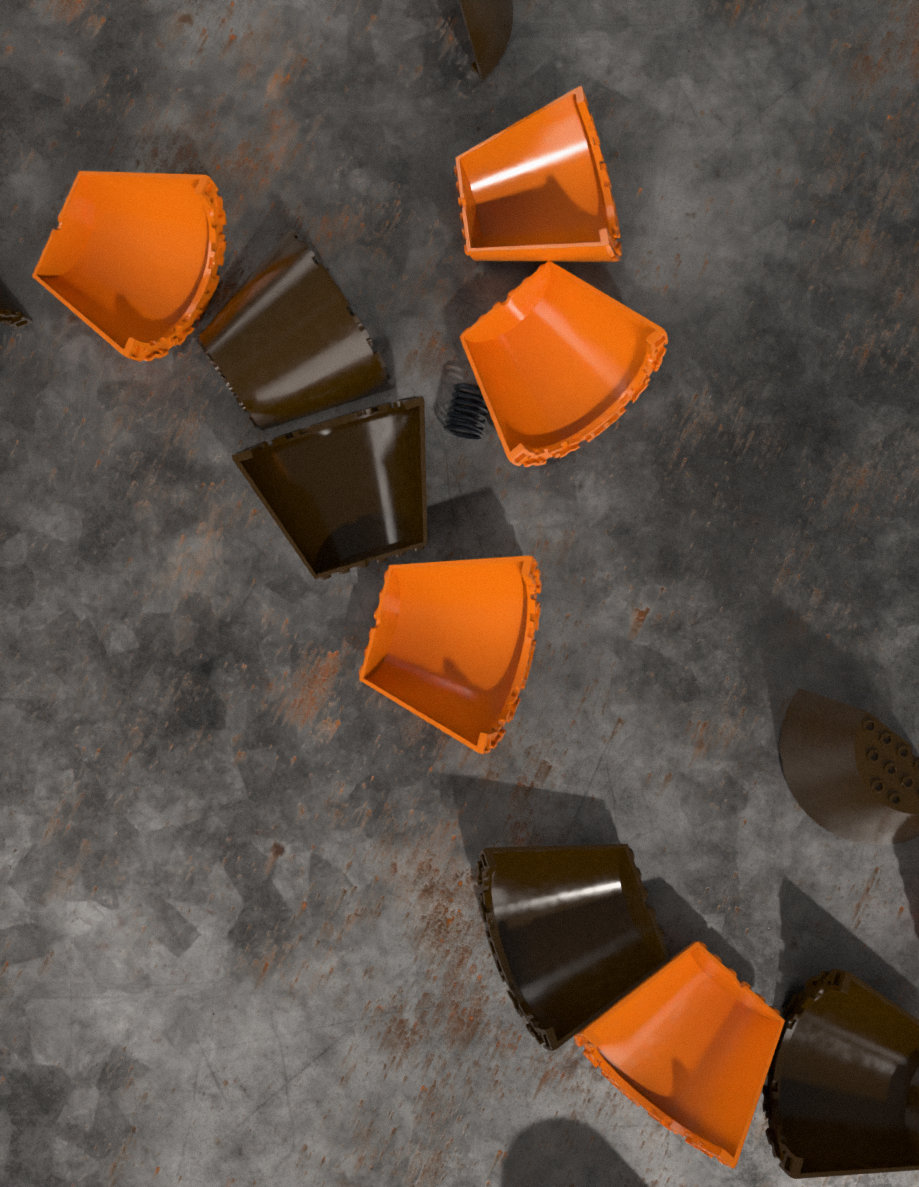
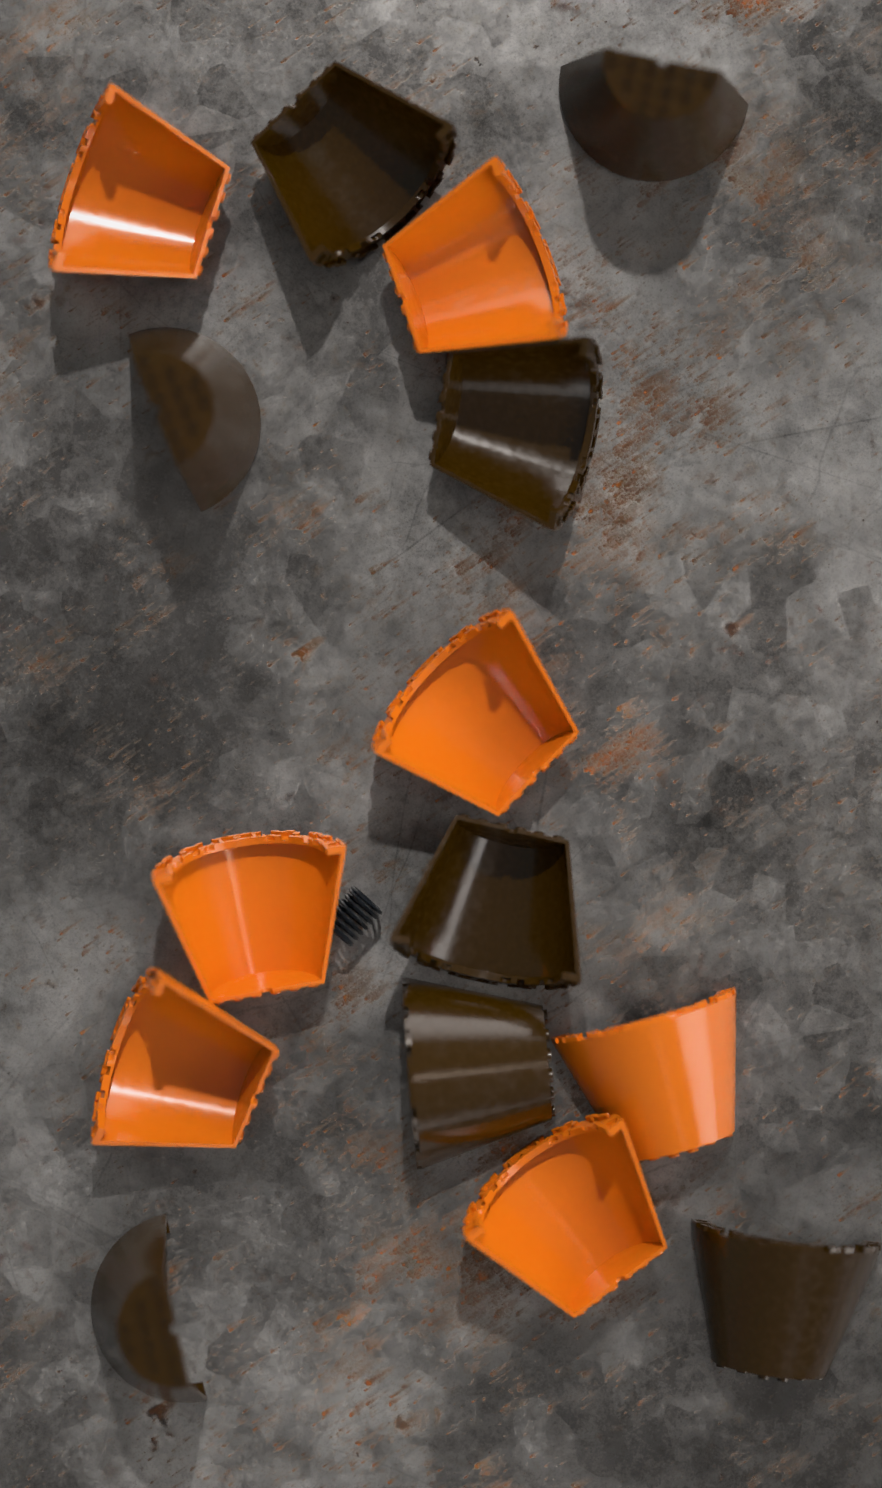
camera: 150 degrees left, 5 degrees up
none -> orange cone [551,987,737,1162]

